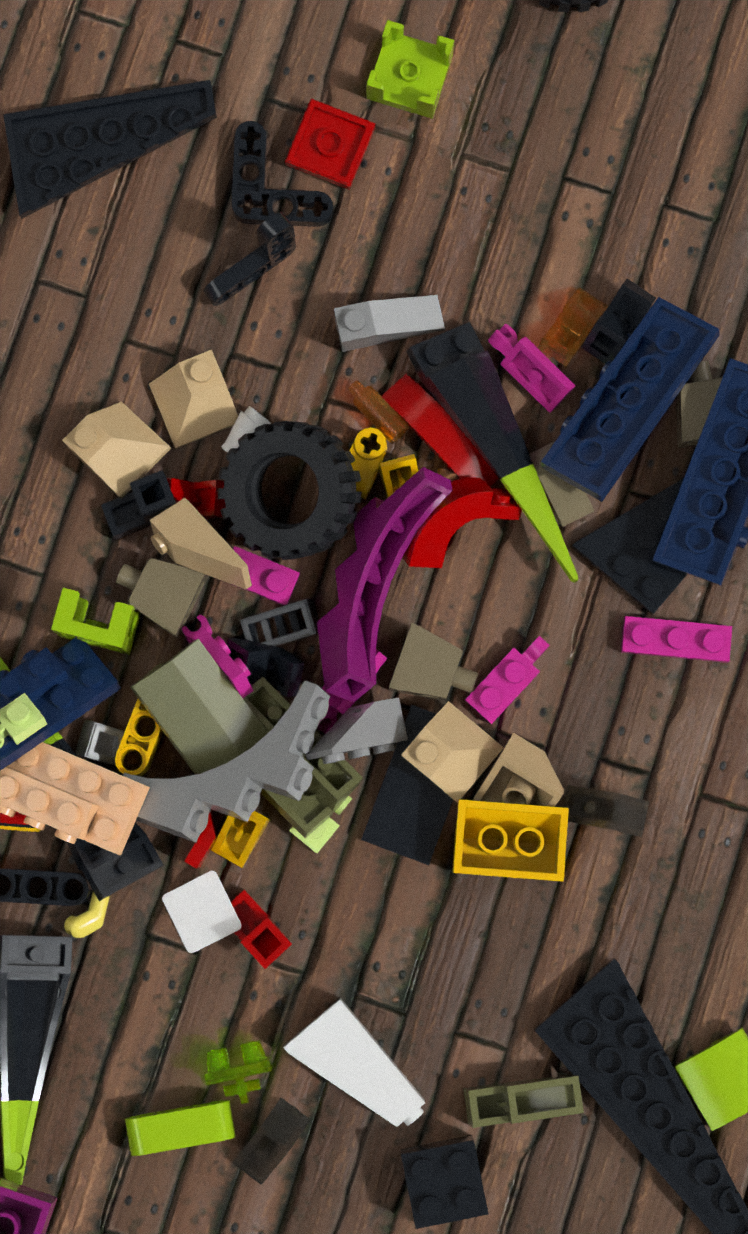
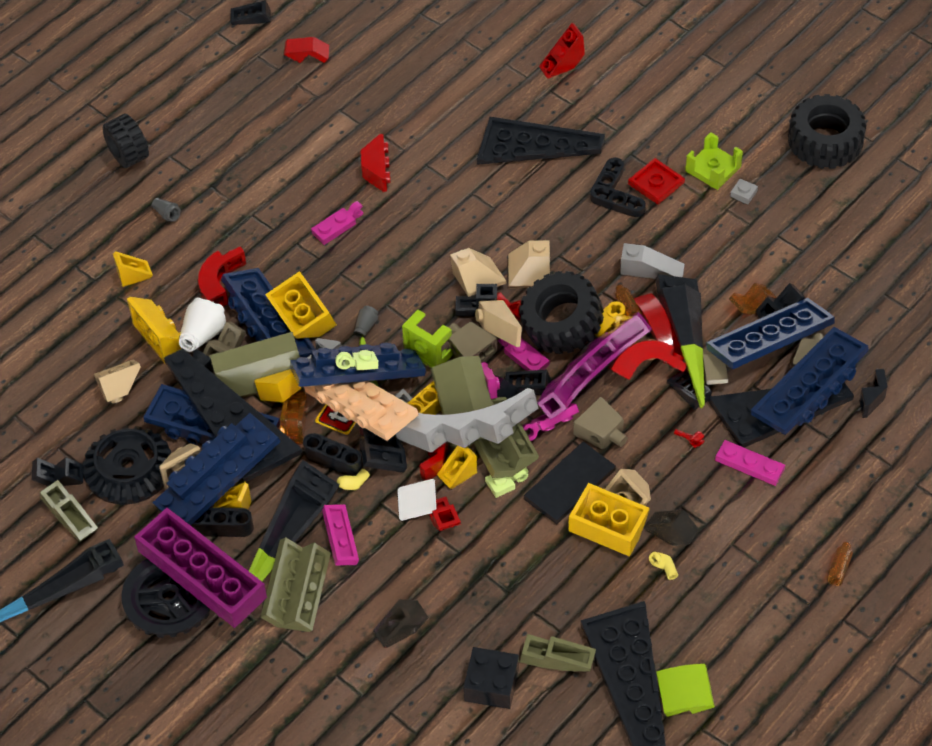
camera: 25 degrees right, 30 degrees down
lime beam [125,1100,236,1156] -> none
black beam [203,212,296,306] -> none
clear neon green hips [204,1040,273,1104] -> none
white slope [283,998,425,1127] -> none
light grey slope [306,698,408,764] -> none
tan slope [401,701,504,803] -> none
dark pink plate [465,636,550,724] -> none
dark pink plate [488,324,576,413] -> none
none -> olive slope [261,537,331,632]
none -> dark pink plate [322,505,359,566]
none -> light yellow arm [649,552,678,580]
none -> black slope [667,370,712,410]
none -> red hand [674,429,705,448]
none -> light grey plate [730,179,758,204]

